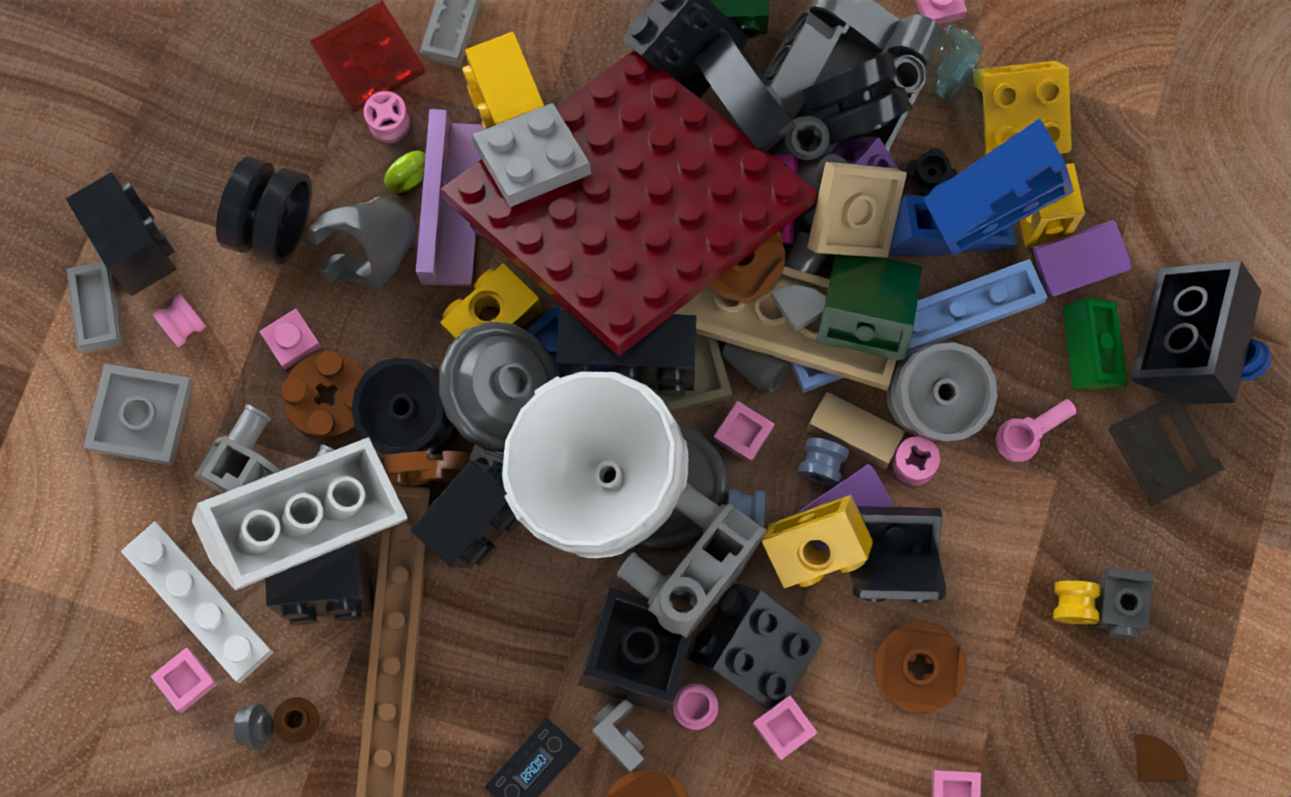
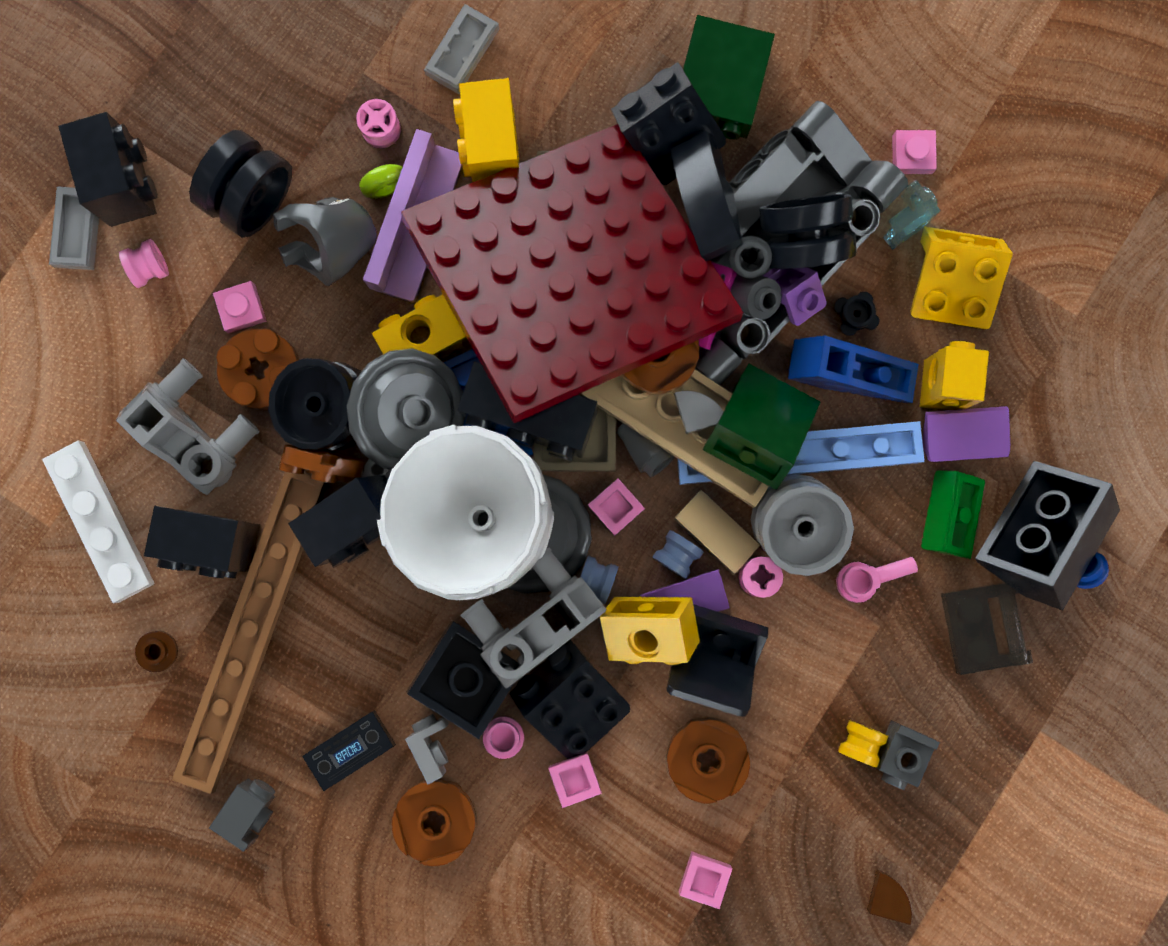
camera: 15 degrees right, 10 degrees up
light grey plate [83,363,194,466] -> none
bright pink plate [150,647,218,713] -> none
white slope [192,437,408,591] -> none
dark grey plate [234,703,273,750] -> none
clear red plate [310,1,426,114] -> none
light grey plate [472,103,591,207] -> none
tan plate [807,162,907,258] -> none
blue wedge [923,118,1074,256] -> none

